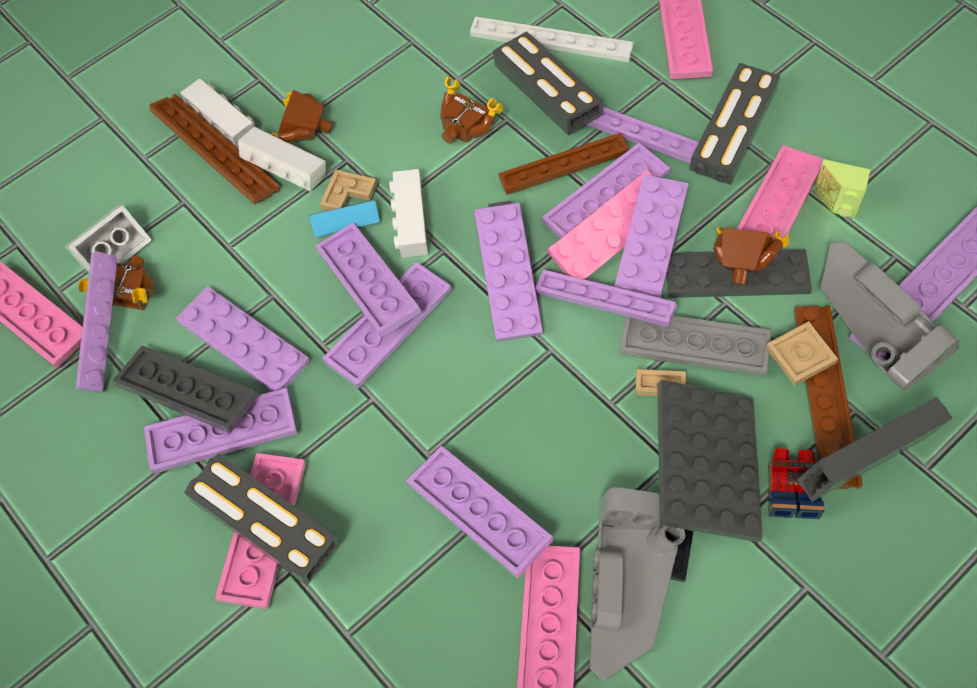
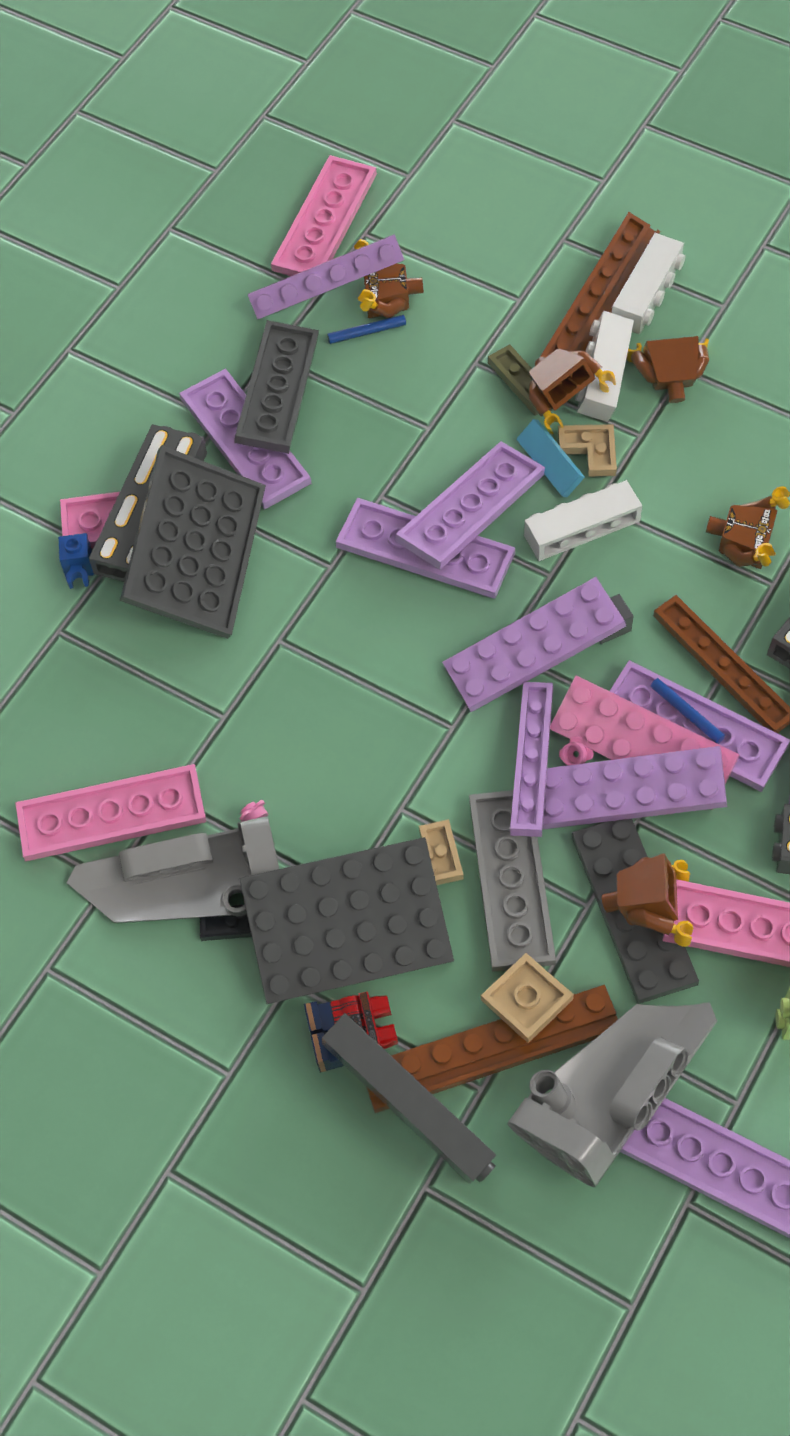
camera: 70 degrees right, 0 degrees up
white slope [65,205,151,273] -> none
lavender plate [175,286,310,391] -> none
lavender plate [406,446,553,579] -> none
none -> blue brick [58,533,94,589]
none -> dark grey plate [120,445,266,639]
none -> bright pink plate [239,800,269,822]
none -> blue bar [327,315,406,344]
none -> olive plate [488,344,539,416]
none -> dark orange torso [529,349,616,434]
none -> bright pink plate [559,736,594,766]
none -> blue bar [650,678,725,744]

